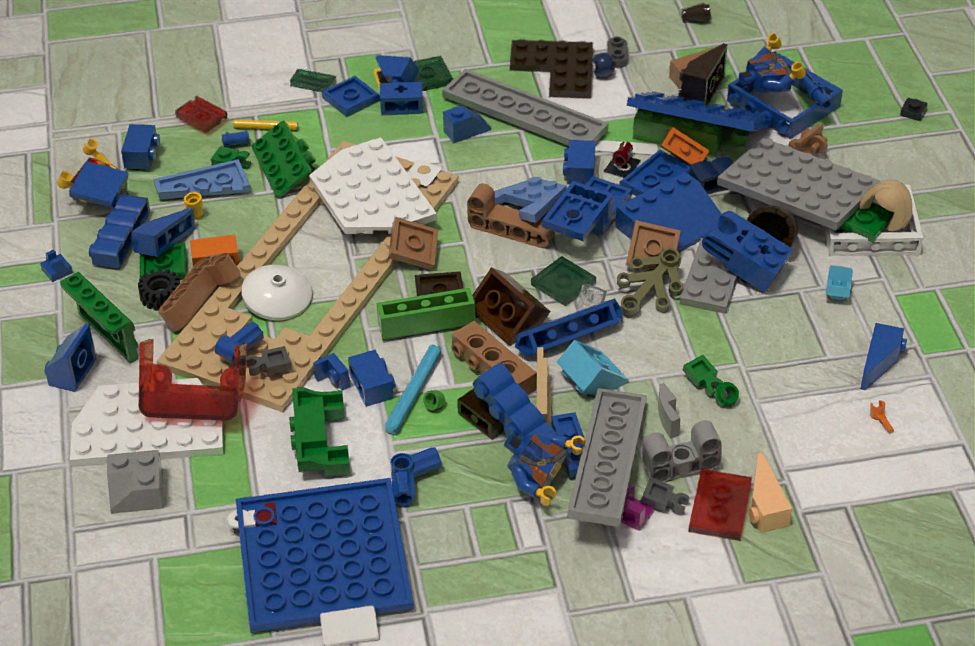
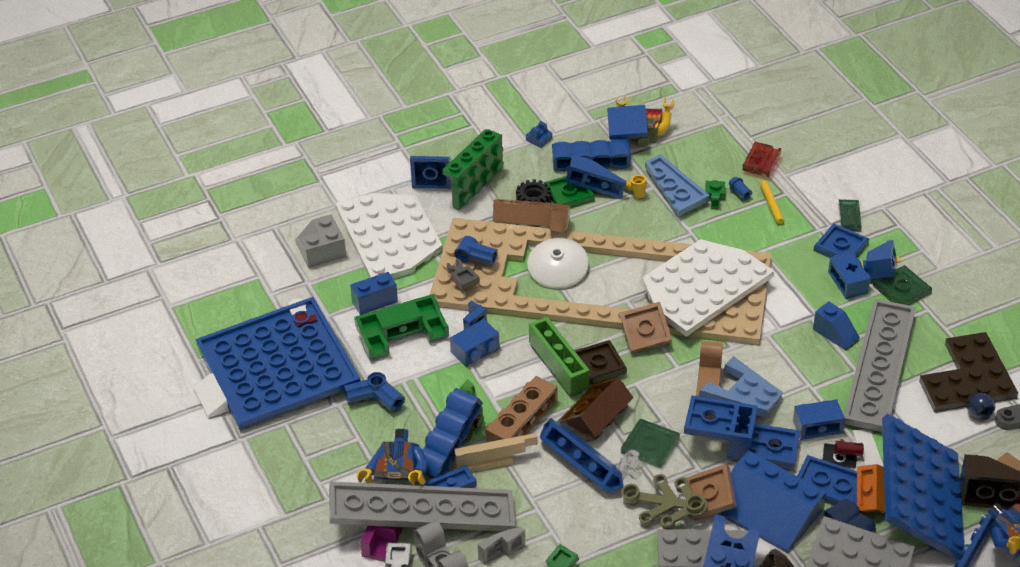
camera: 75 degrees right, 0 degrees up
blue brick [121,124,160,169] -> none
clear red windscreen [138,339,247,421] -> none
orange panel [190,234,239,266] -> none
green bracket [252,121,317,198] -> none
medium azure axle [385,344,441,434] -> none
white sticker [407,160,442,186] -> none
medium azure slope [557,340,629,396] -> none
none -> blue brick [350,272,398,315]

